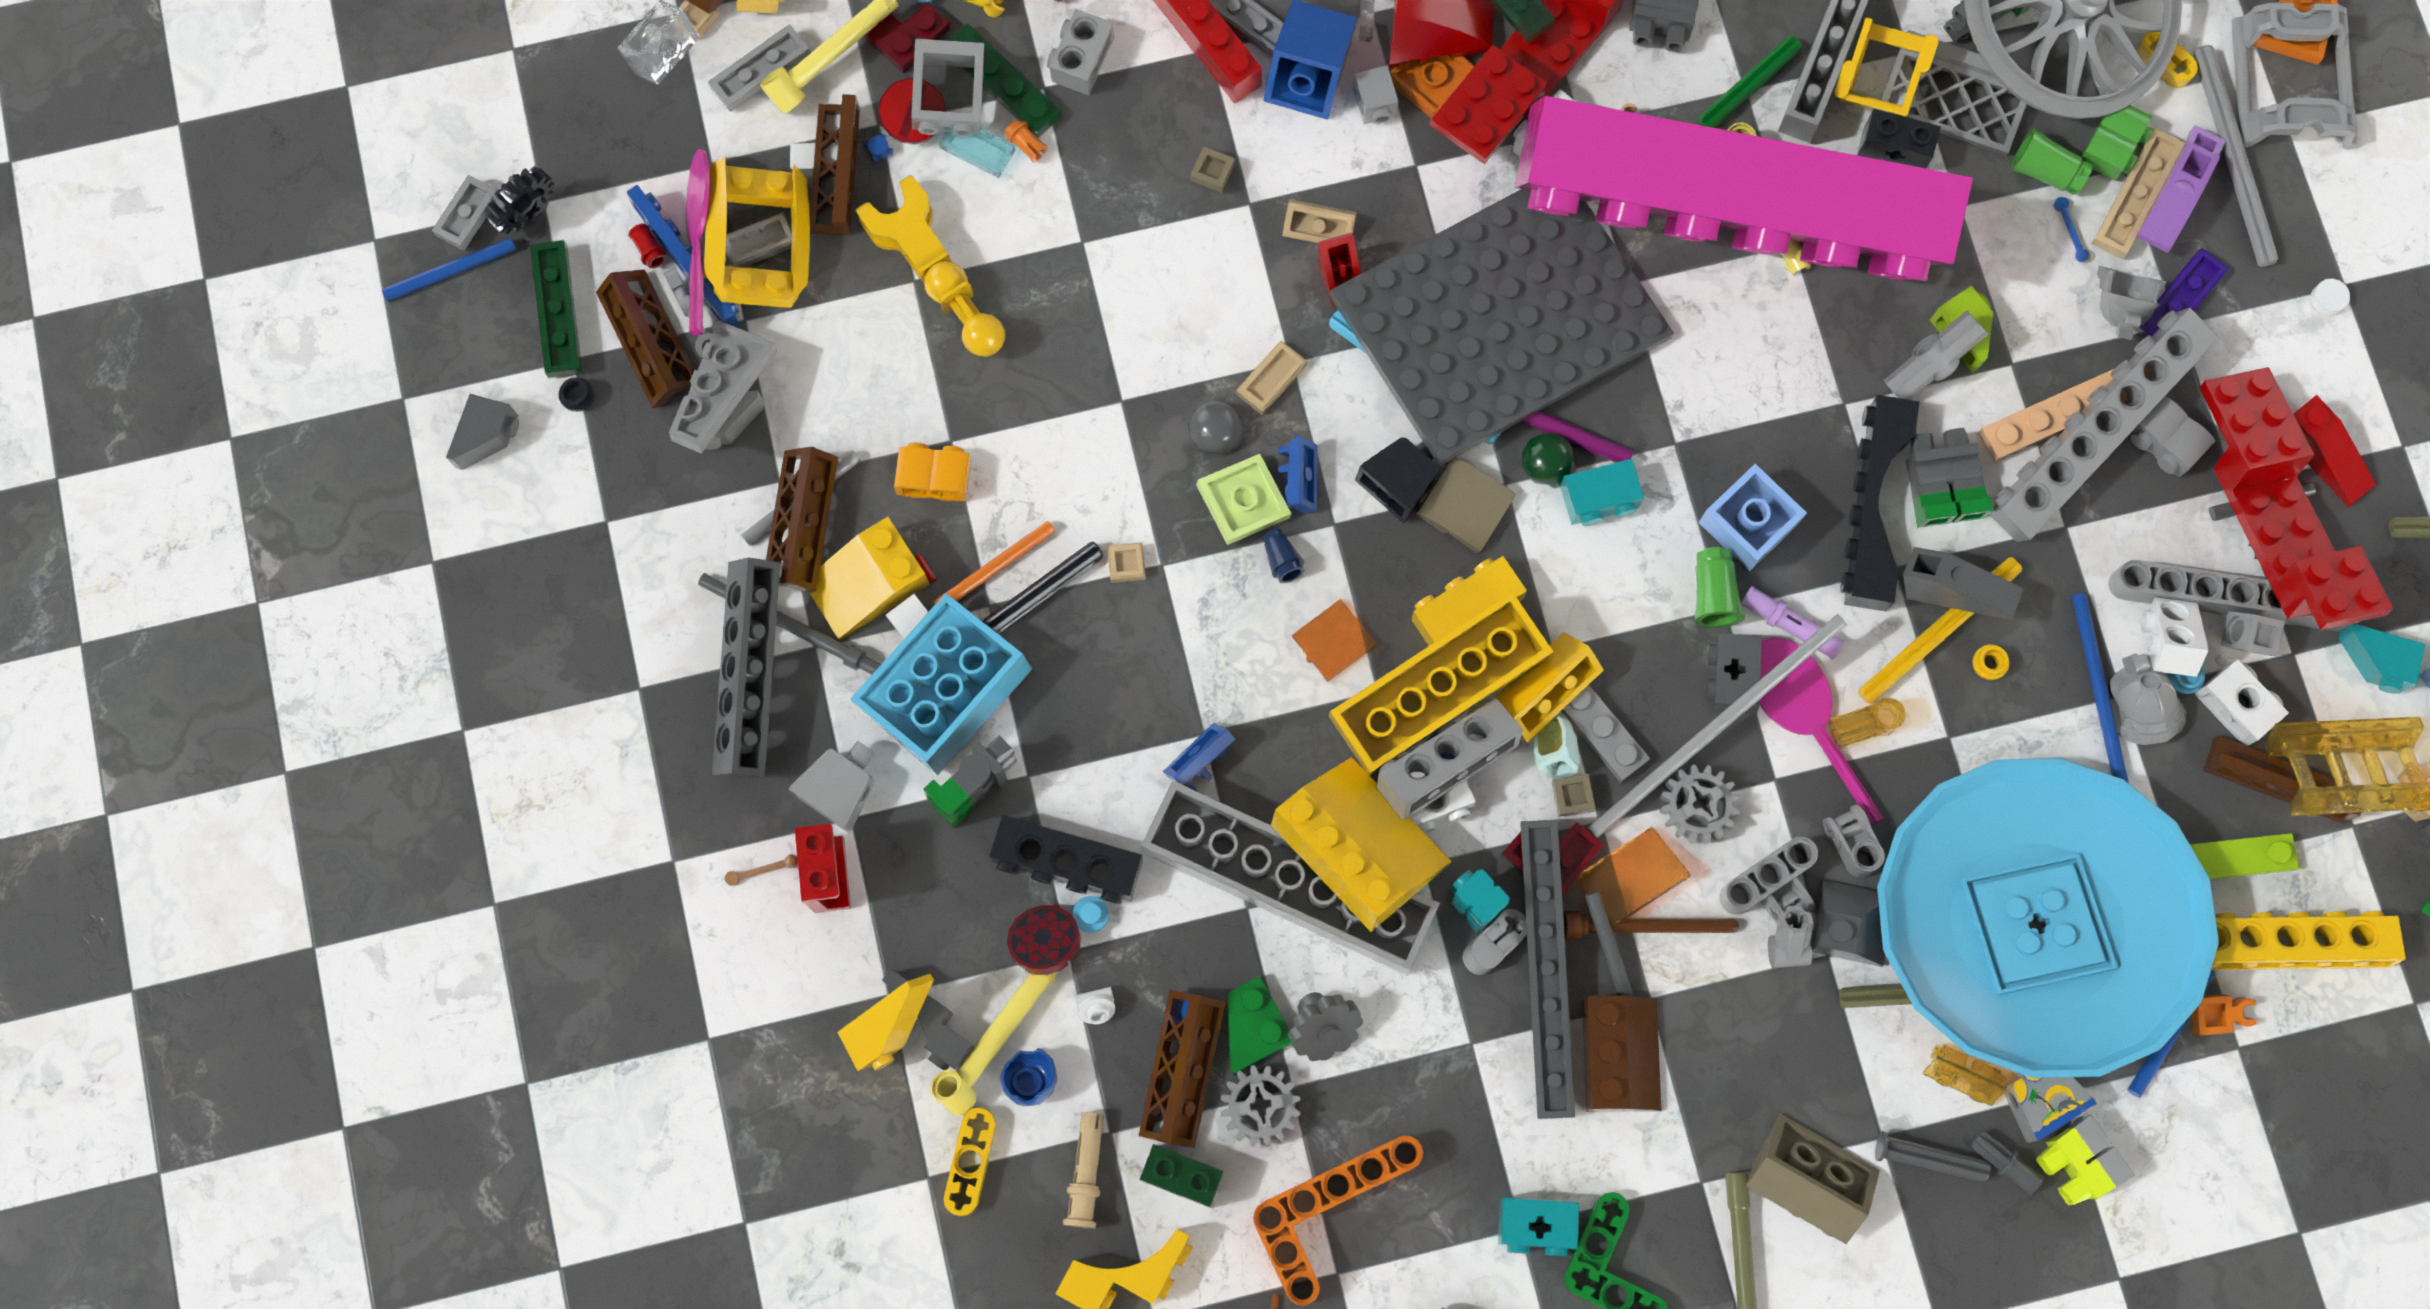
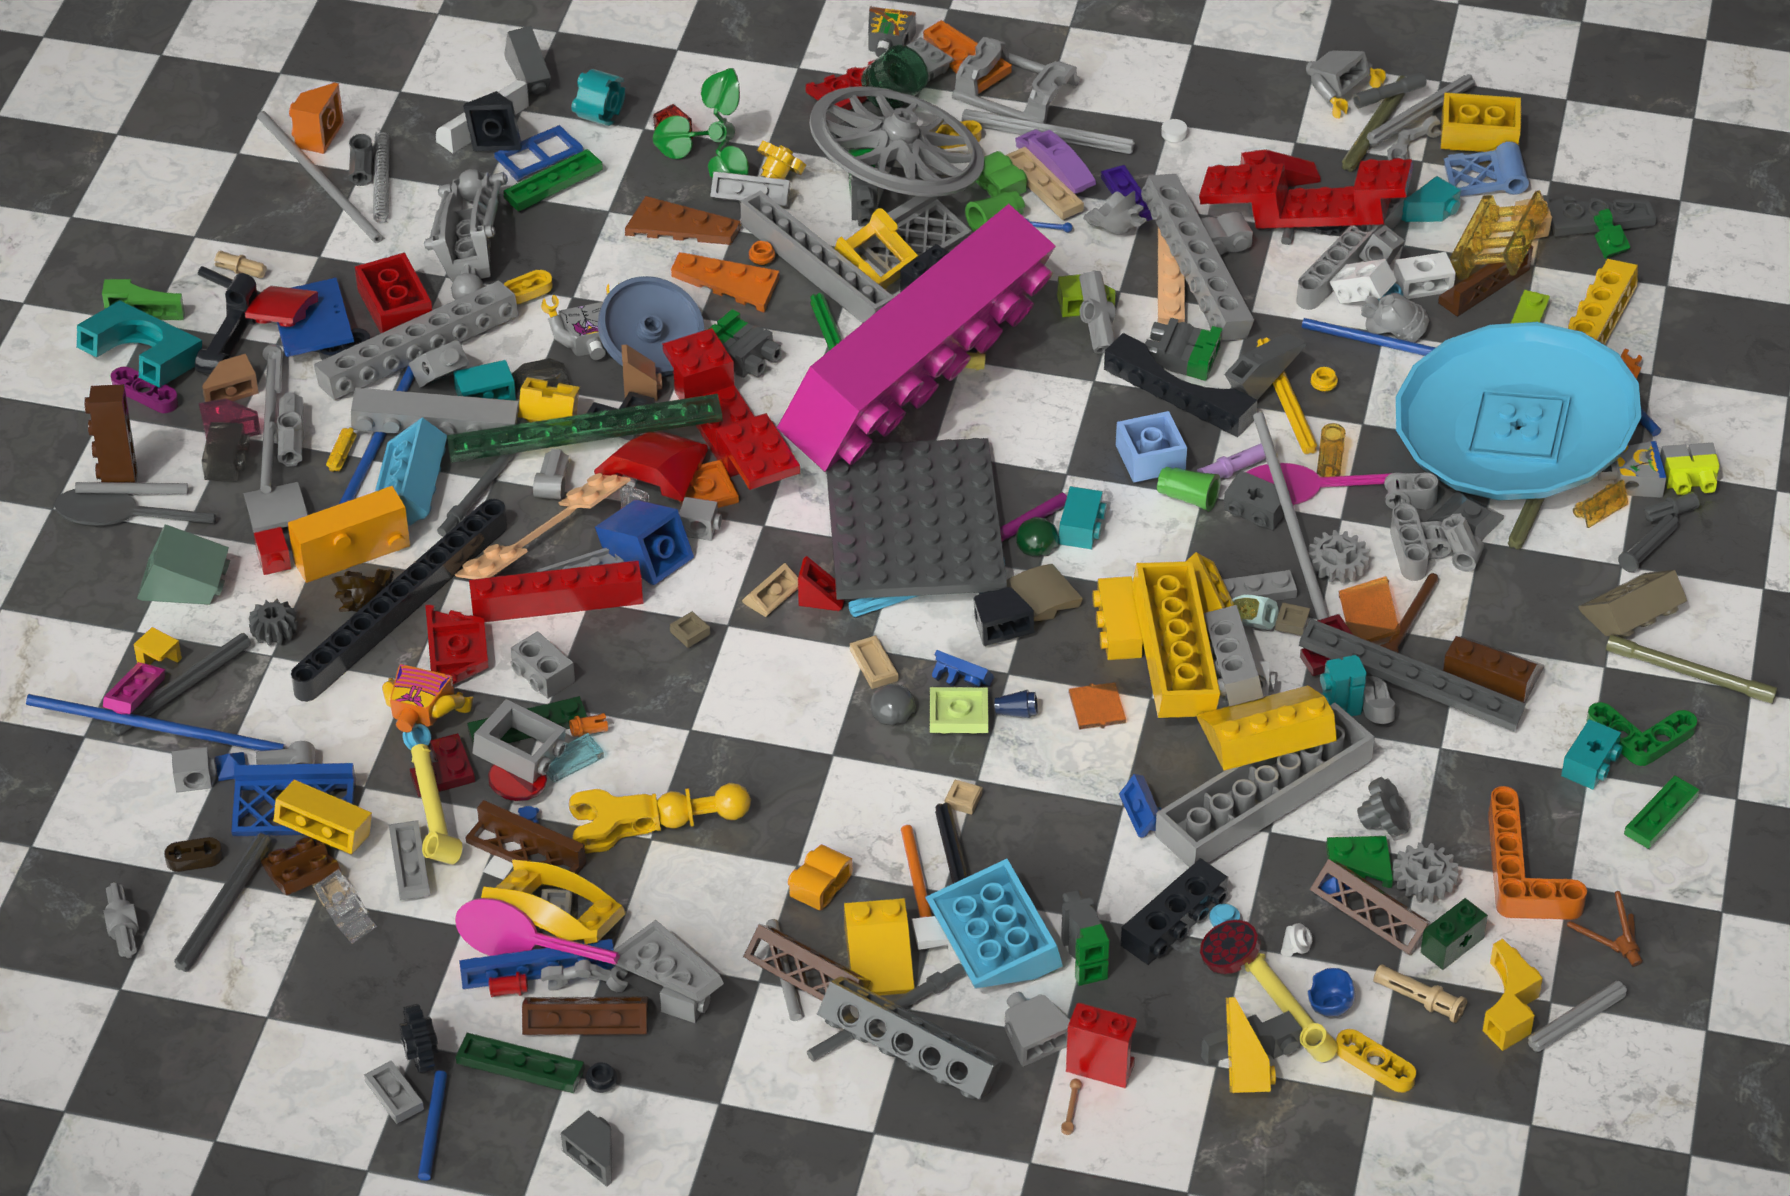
camera: 65 degrees left, 30 degrees down
dark grey bar [1585,890,1633,996] -> none

